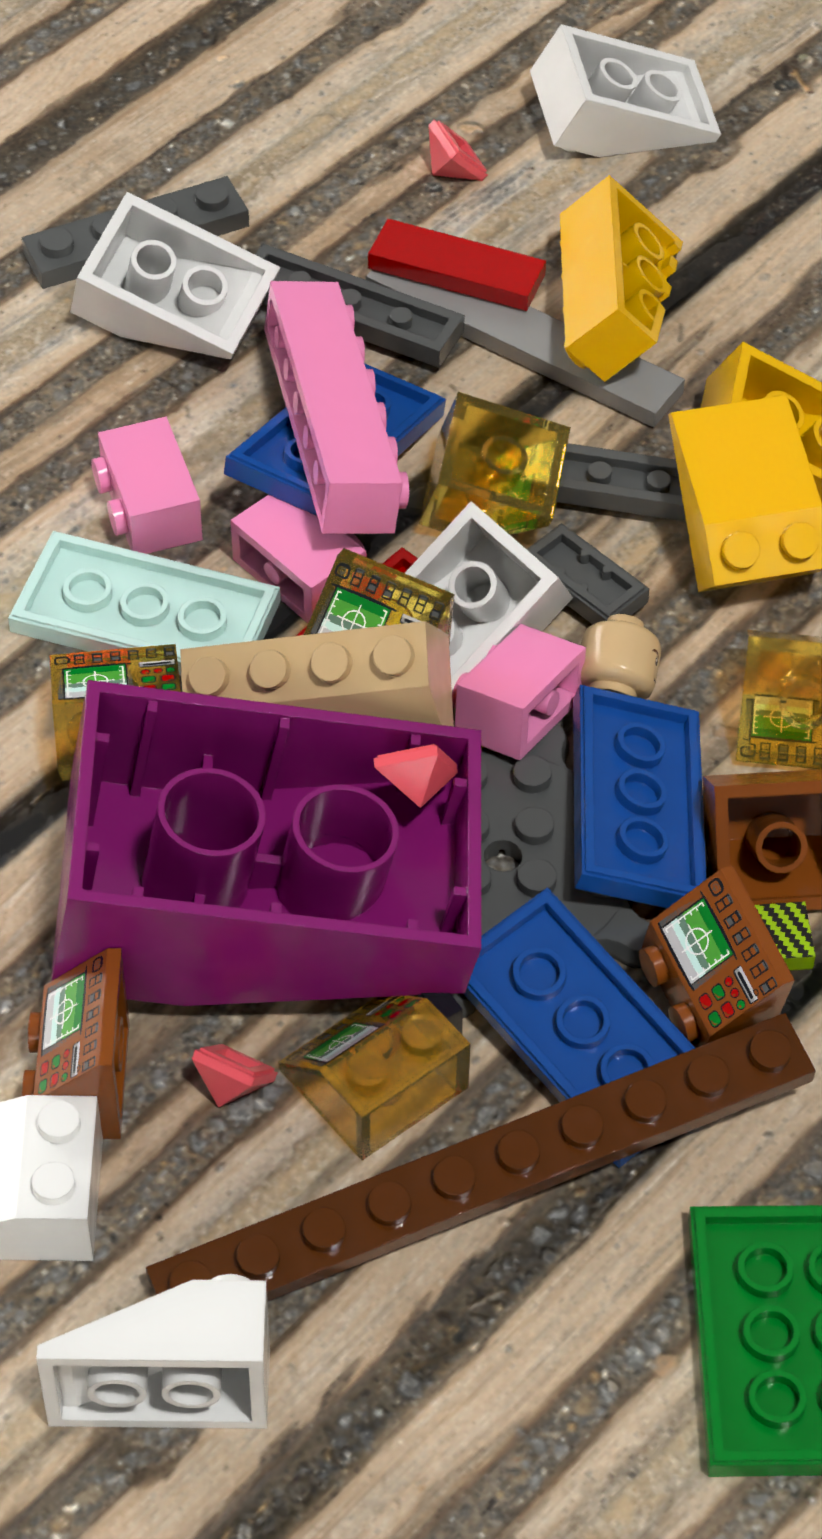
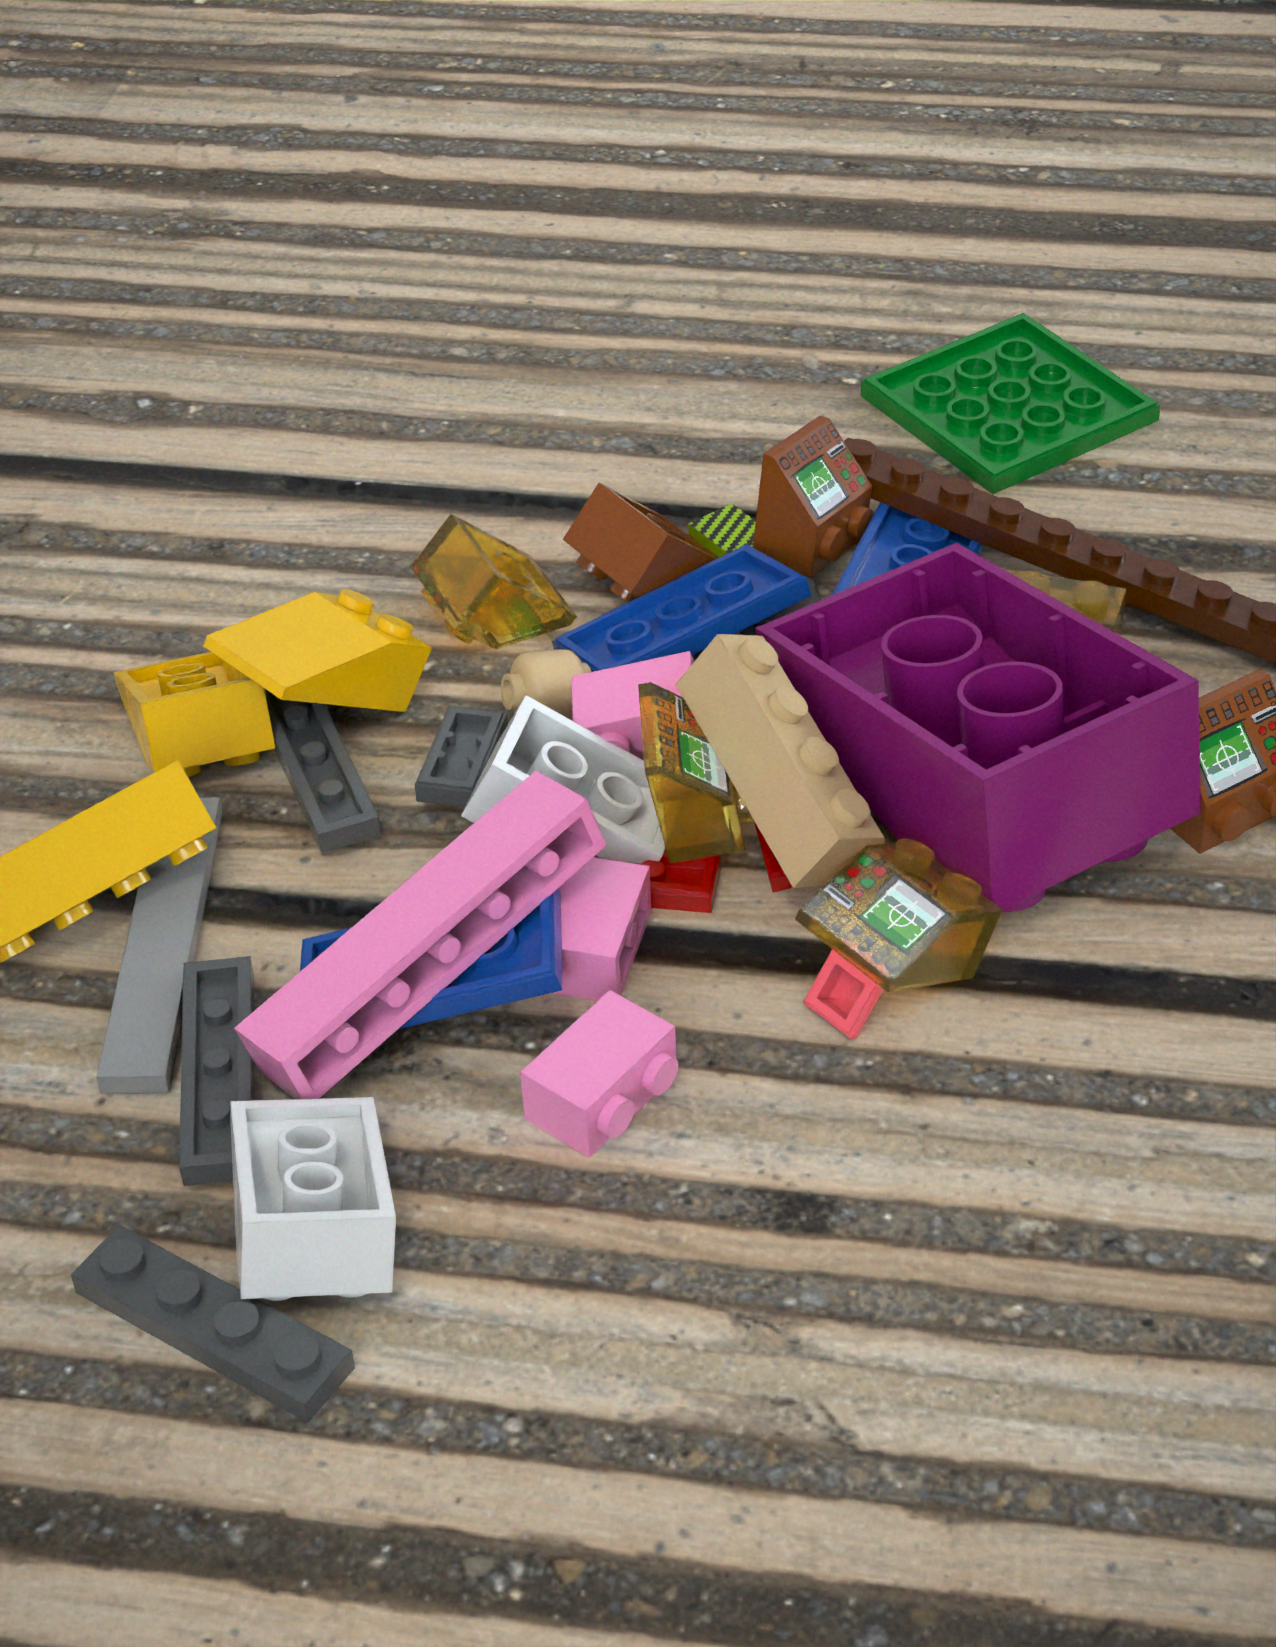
camera: 120 degrees left, 10 degrees down
light aqua tile [8,531,281,675] -> none
red tile [368,218,546,311] -> none
coral slope [373,744,458,808] -> none
clear yellow slope [419,392,571,535] -> none

